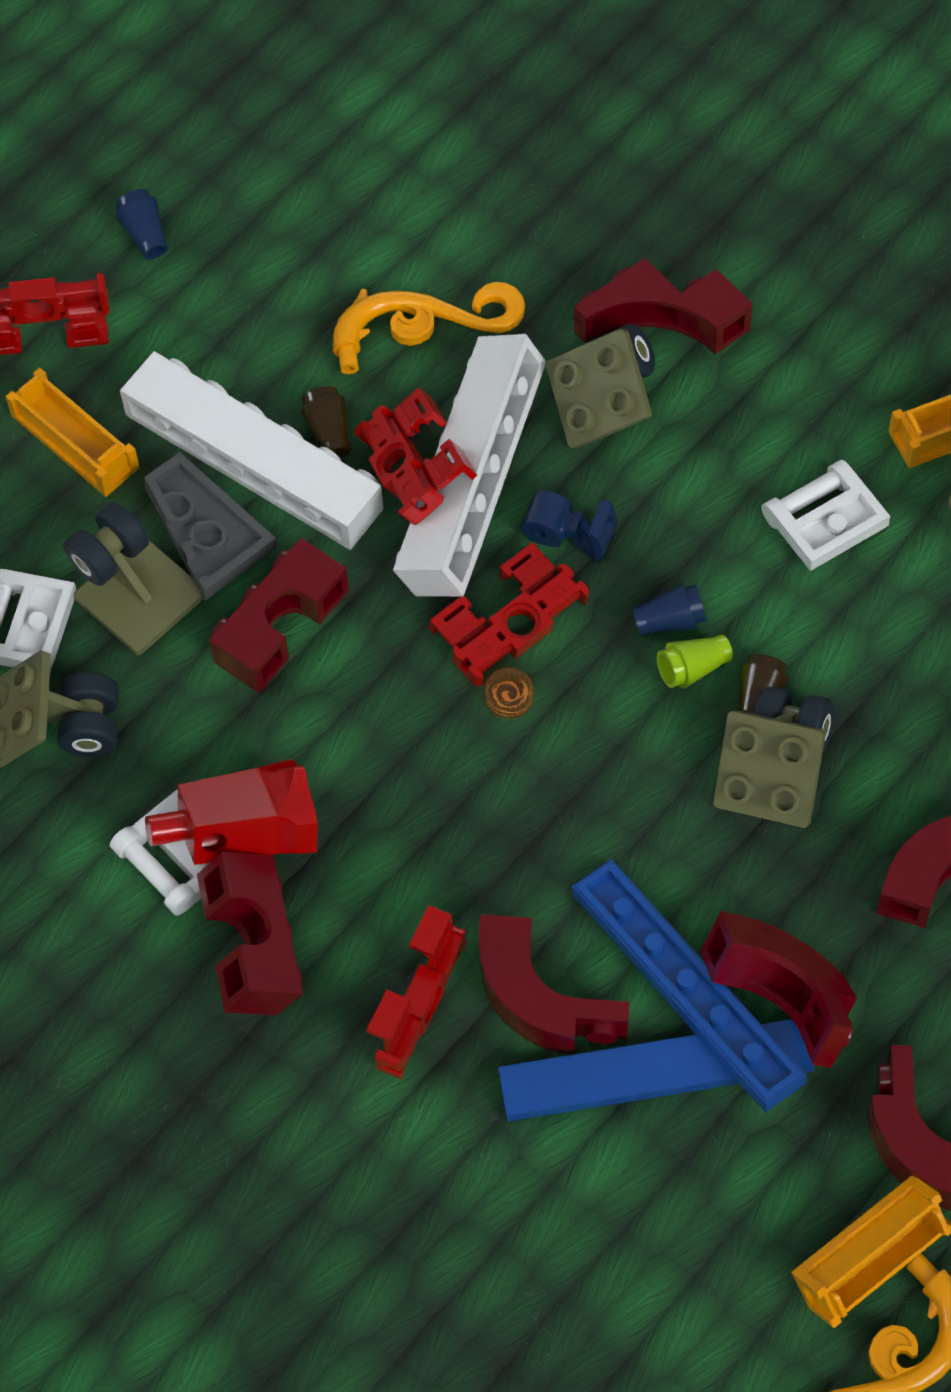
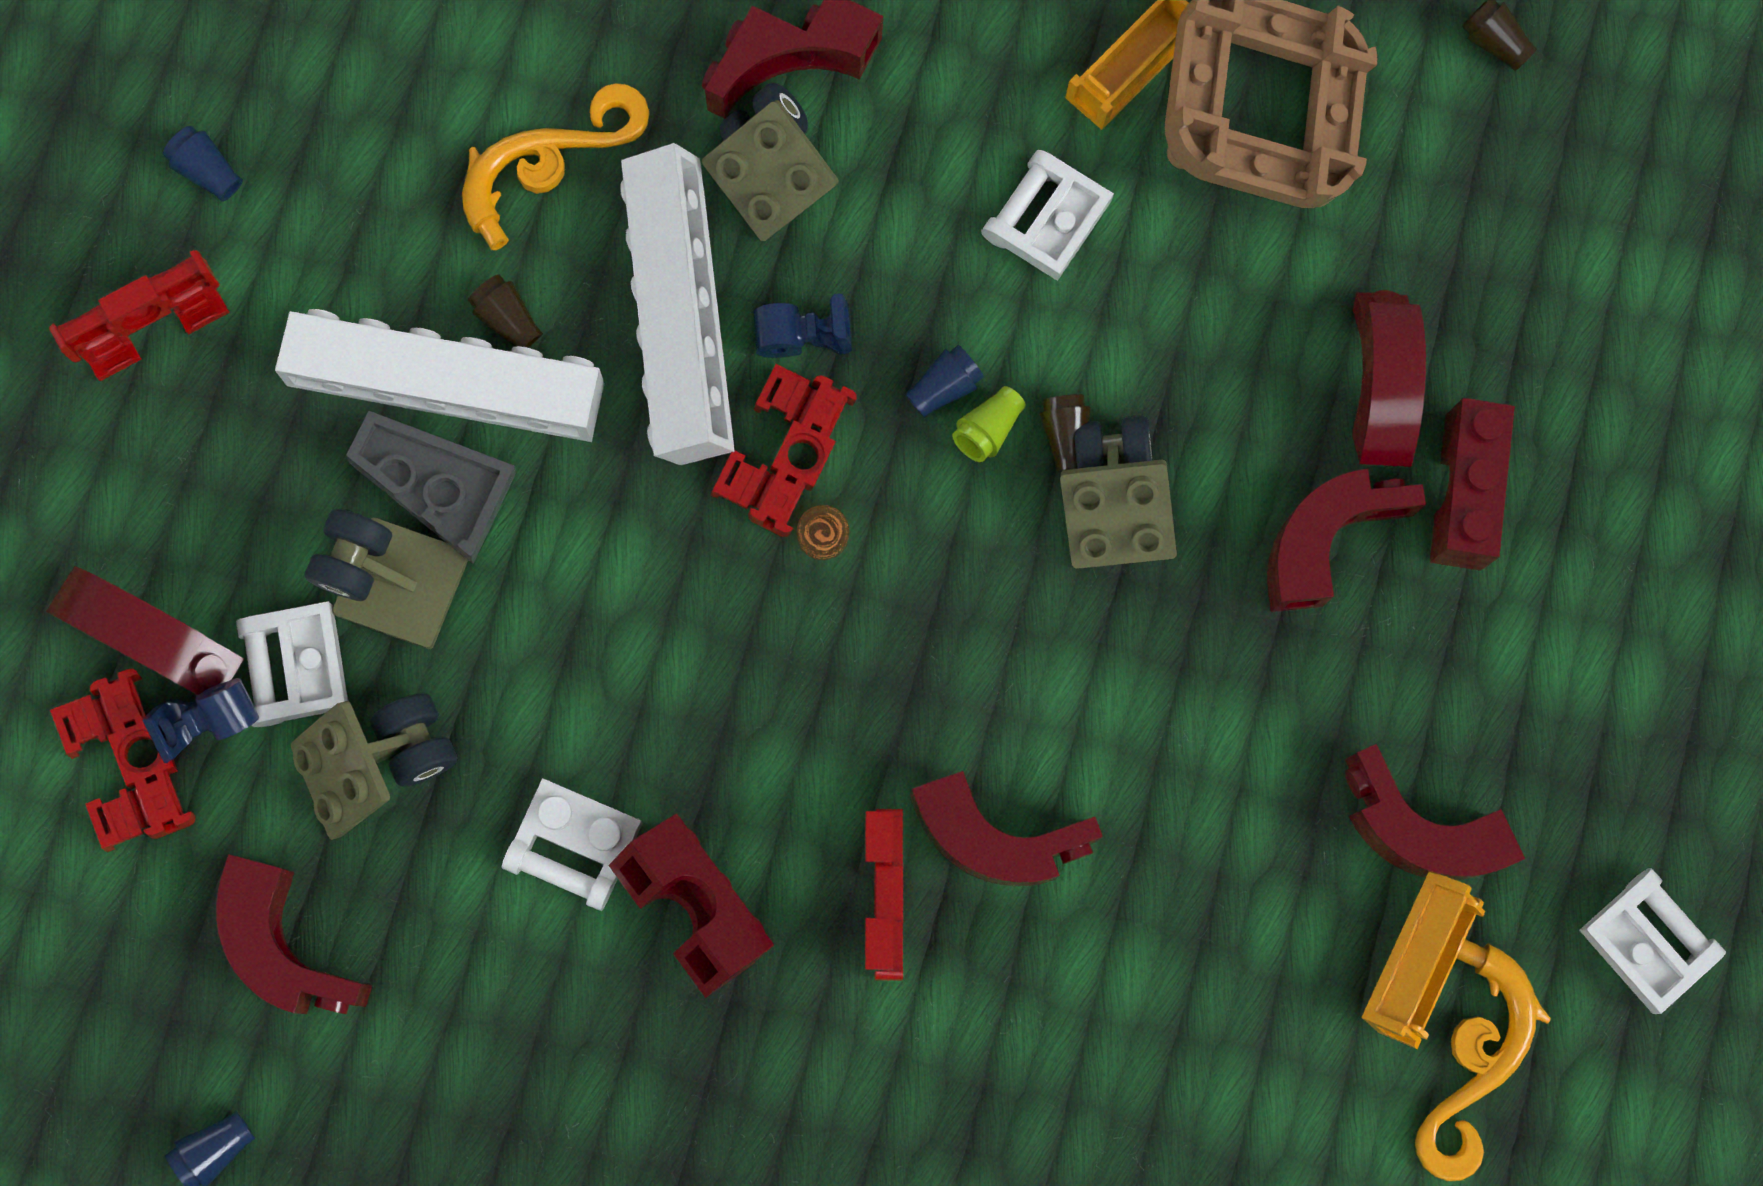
camera: 35 degrees left, 15 degrees up
light orange container [5,367,140,497] -> none
red piece [145,759,318,865] -> none
dark red arch [209,538,349,693] -> none
red piece [354,387,478,525] -> none
blue tile [498,1019,815,1122] -> none
blue tile [572,859,807,1113] -> none
dark red arch [700,911,857,1068] -> none

